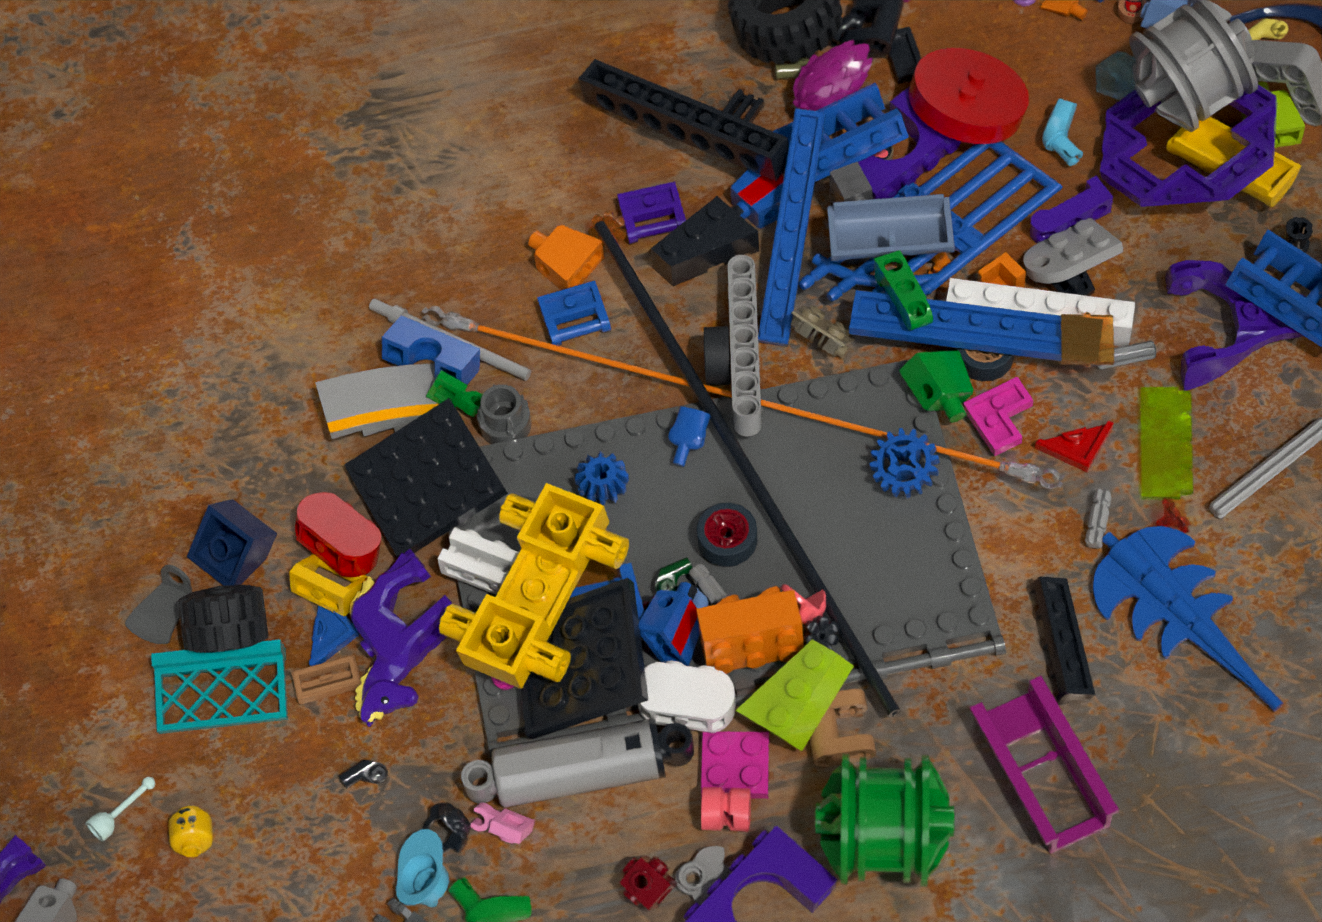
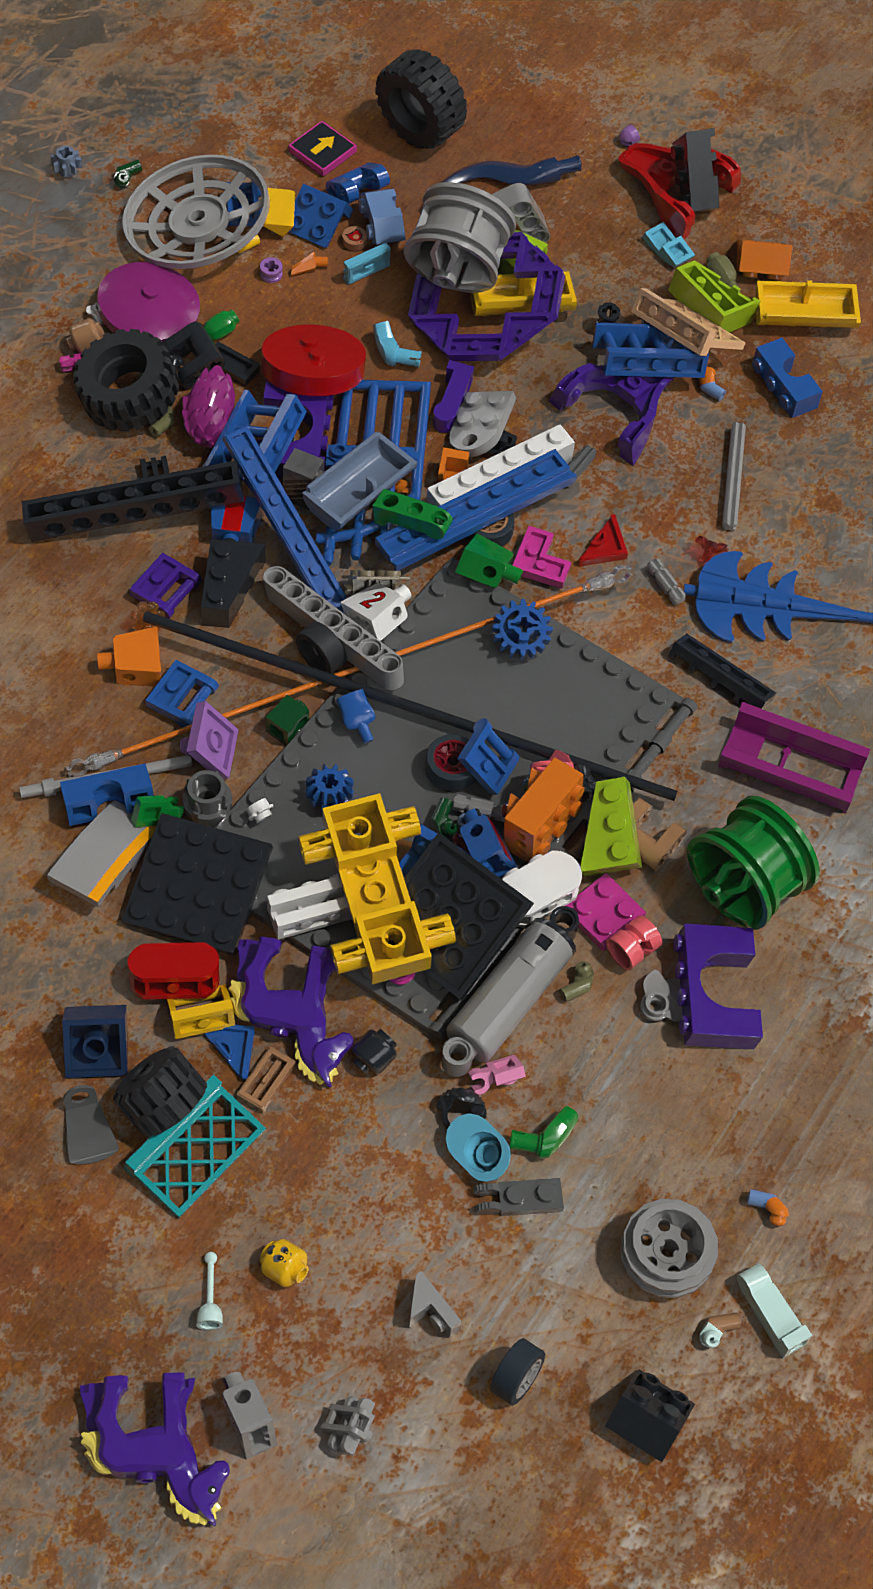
camera: 55 degrees left, 0 degrees up
black arm [338,759,388,789] -> none
dark red brick [619,856,678,910] -> none
clear orange piece [1061,312,1114,367] -> none
clear light blue brick [1096,51,1137,100] -> none
clear neon green windscreen [1141,387,1193,500] -> none
none -> medium lavender tile [180,701,238,779]
none -> green plant [203,309,240,341]
none -> white plate [246,798,274,823]
none -> dark green brick [266,695,309,746]
none -> white torso [341,583,411,641]
none -> medium azure tile [343,243,391,285]
none -> black head [352,1029,397,1074]
none -> blue plate [457,718,519,795]
none -> olive arm [559,961,594,1002]

